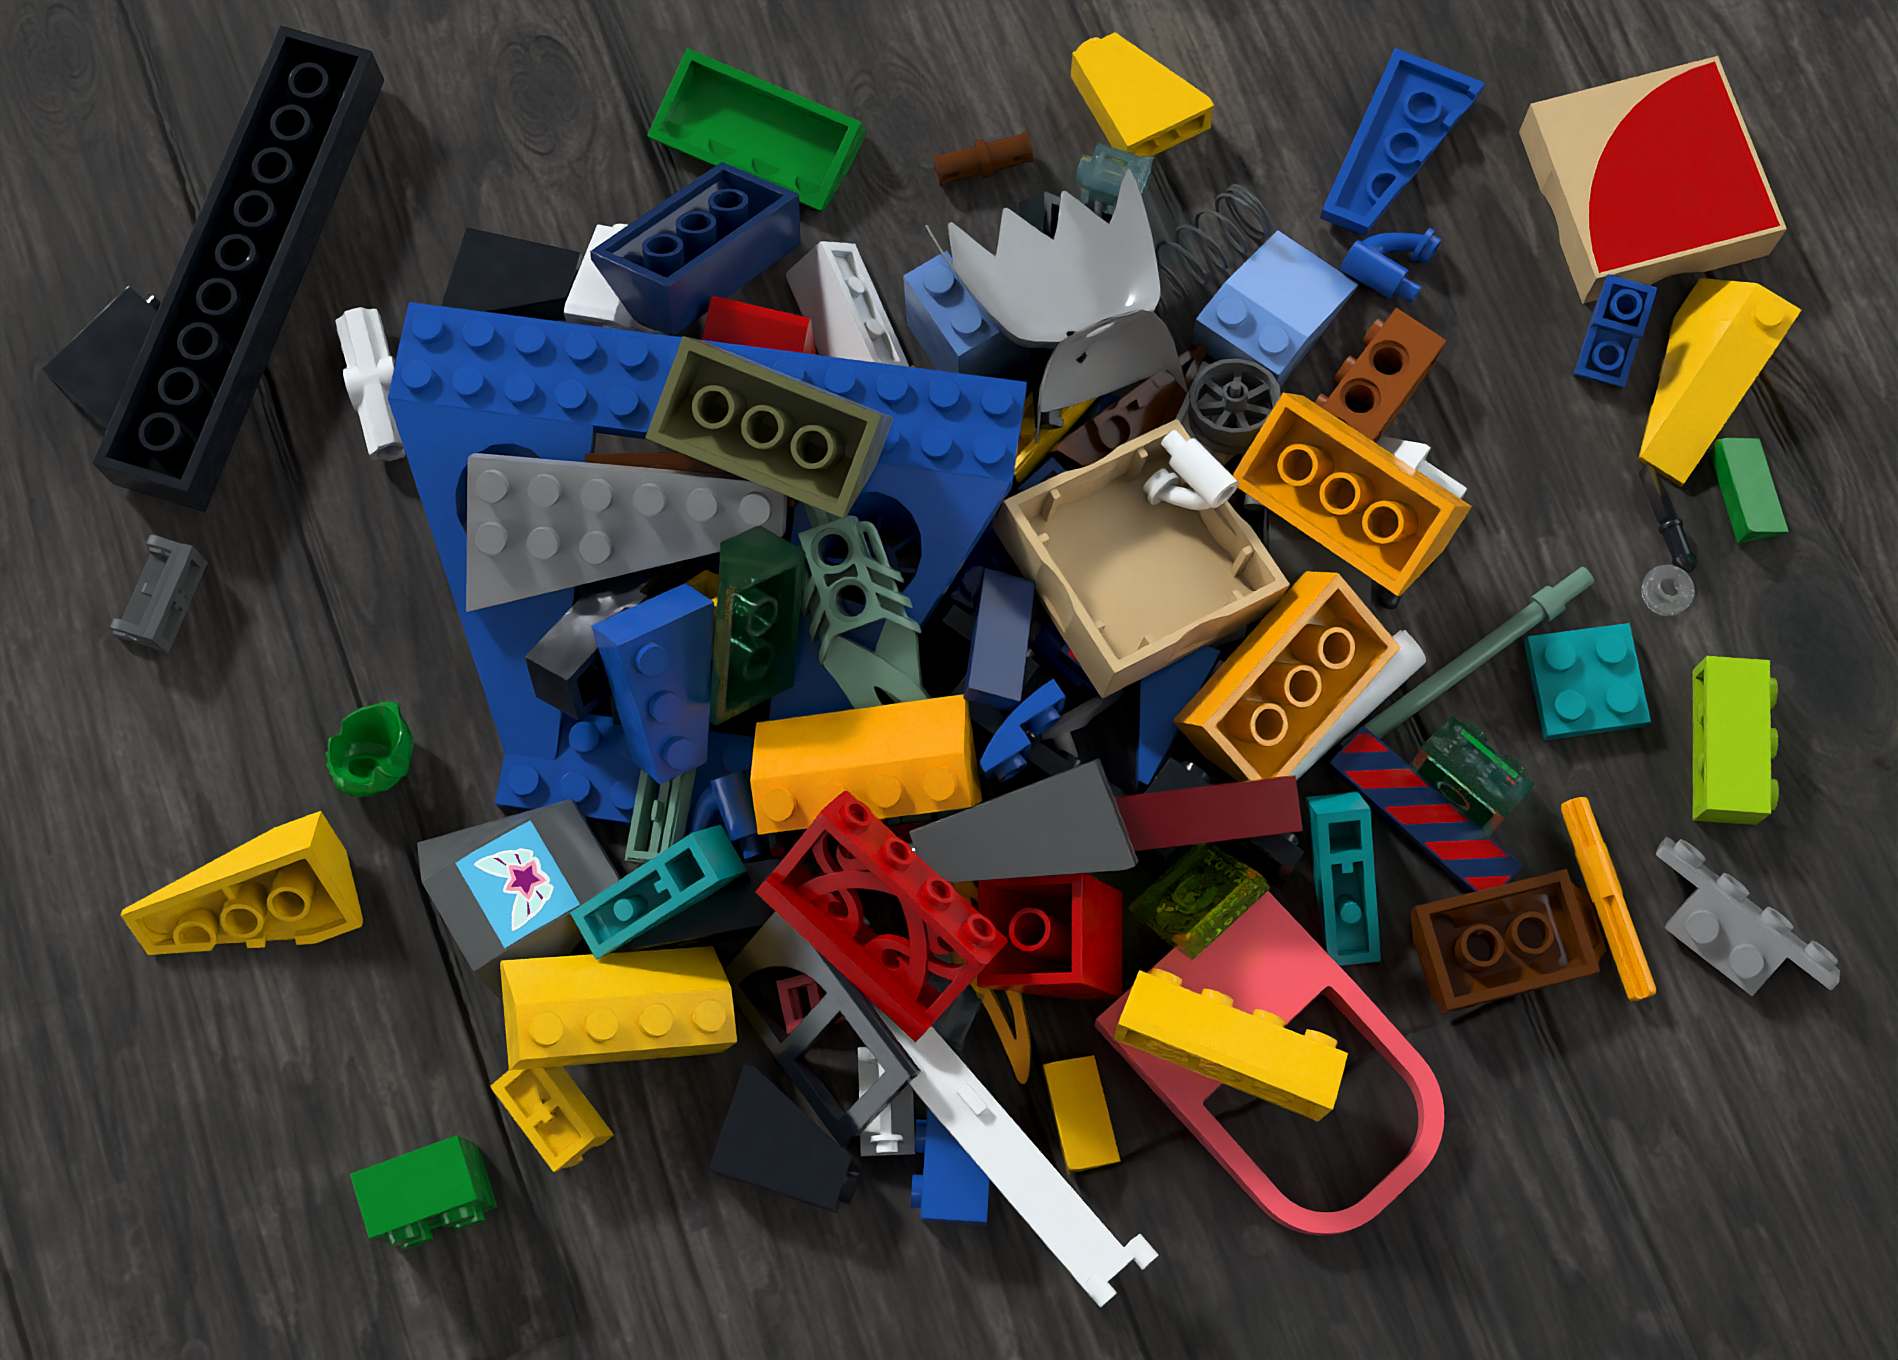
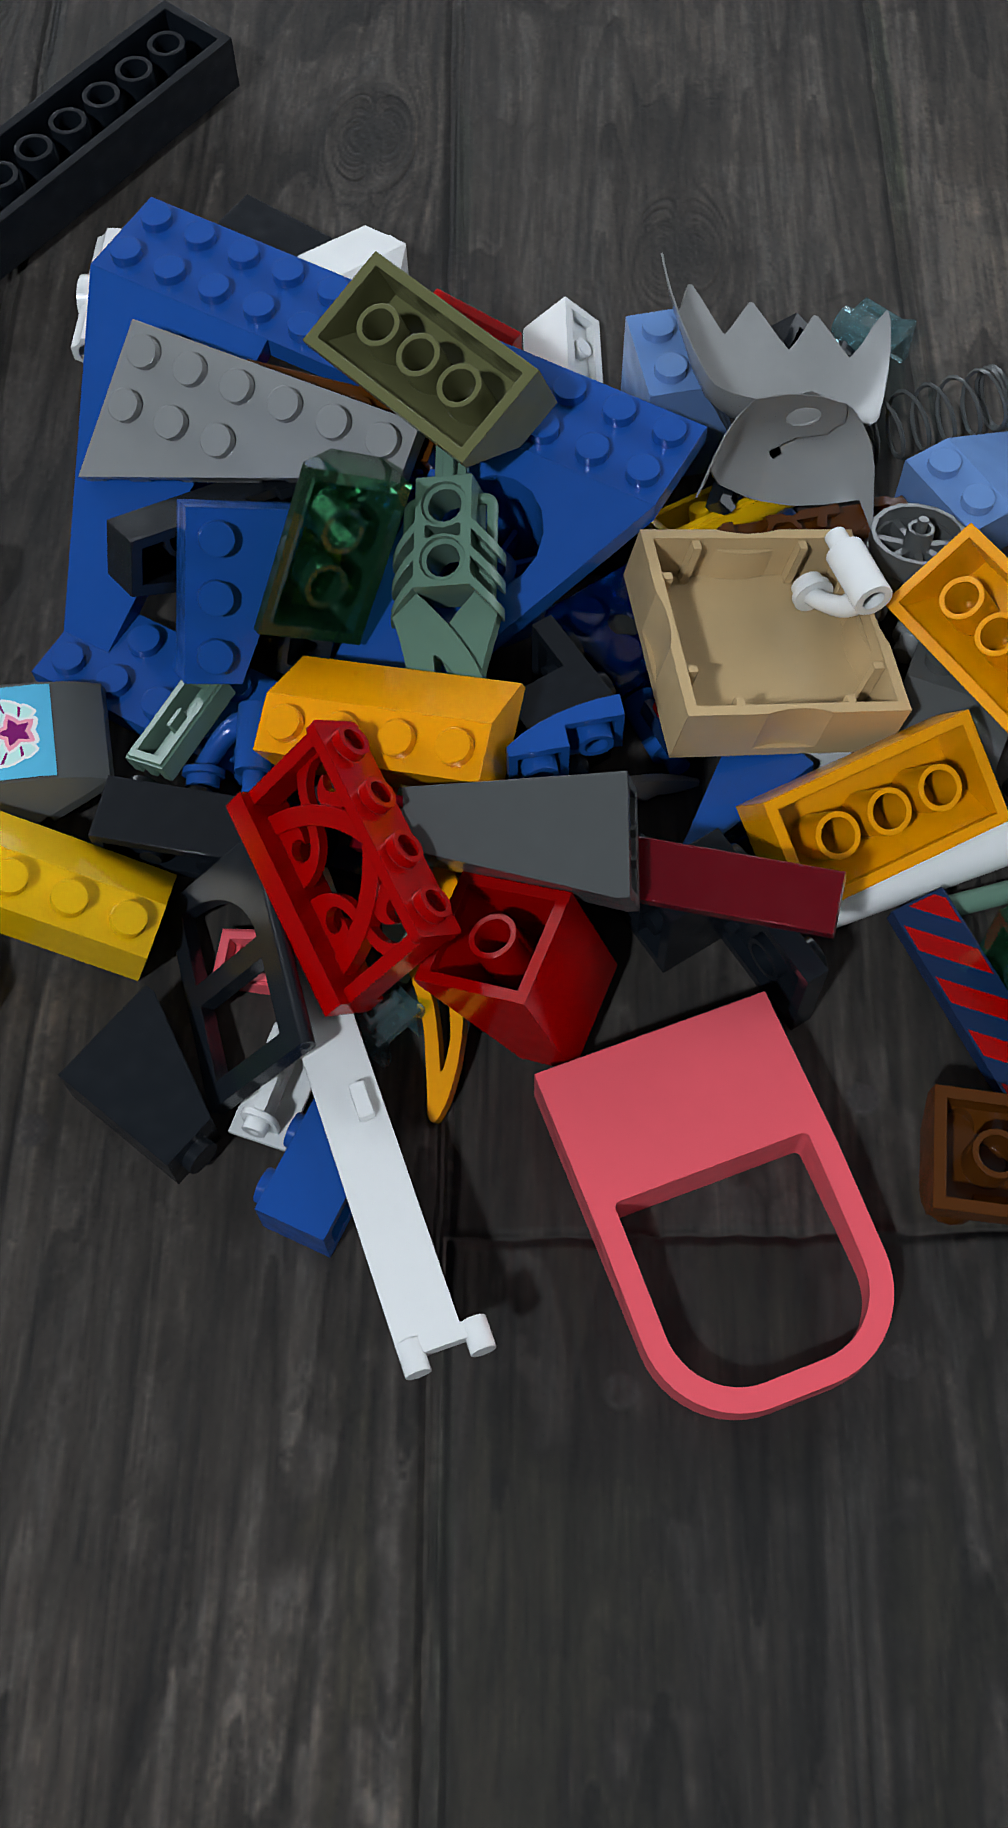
camera: 20 degrees right, 10 degrees down
teal slope [570,825,747,960] -> none
dark blue slope [590,162,801,336] -> none
green slope [647,48,867,213] -> none
reddish brown pin [932,131,1034,186] -> none
dark blue tile [963,568,1035,712] -> none
yellow slope [1042,1055,1120,1174] -> none
yellow slope [1071,32,1214,169] -> none
yellow slope [1113,968,1348,1121] -> none
clear neon green tile [1128,842,1271,961] -> none
teal slope [1306,791,1381,966] -> none

